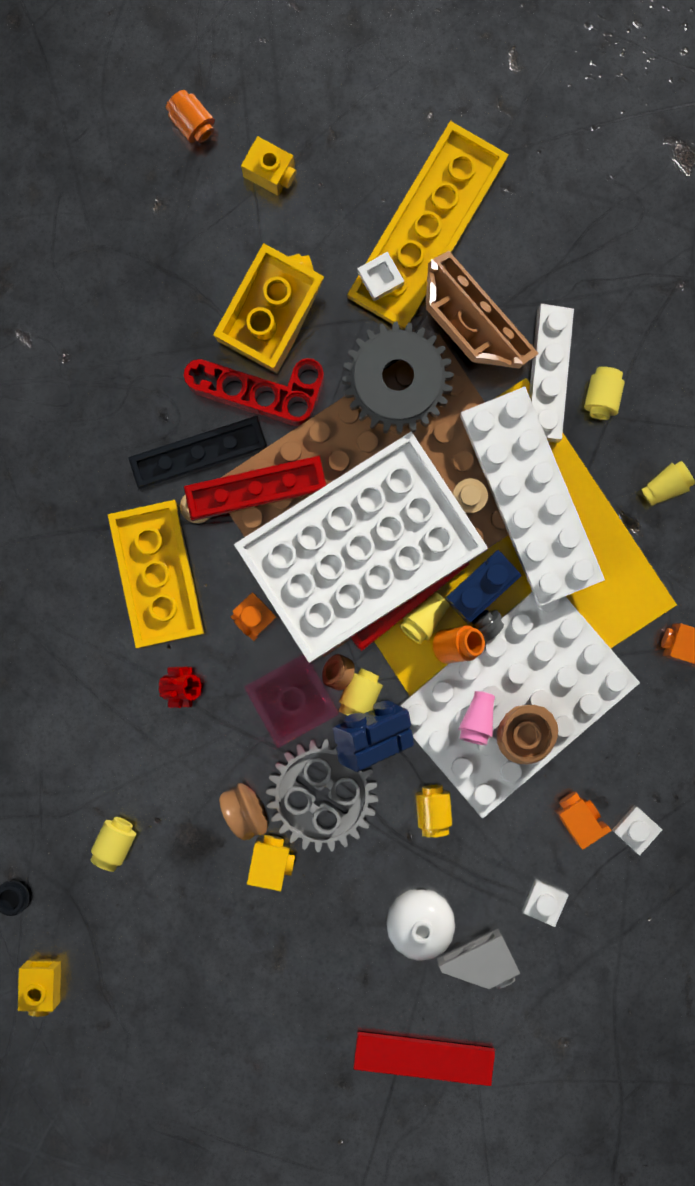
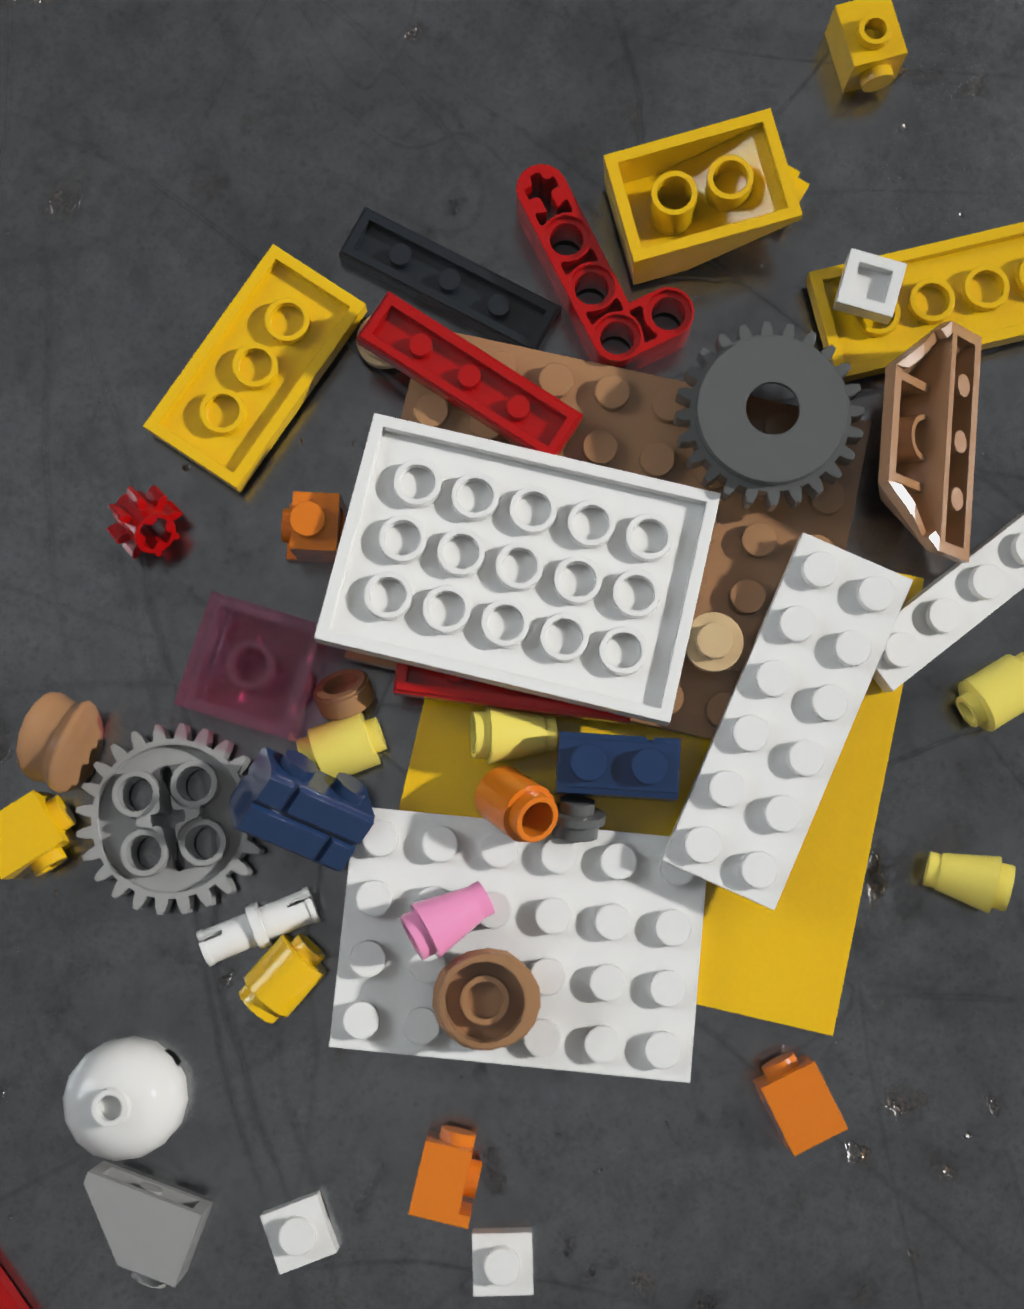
camera: 45 degrees right, 5 degrees down
none -> white pin [196,886,321,967]

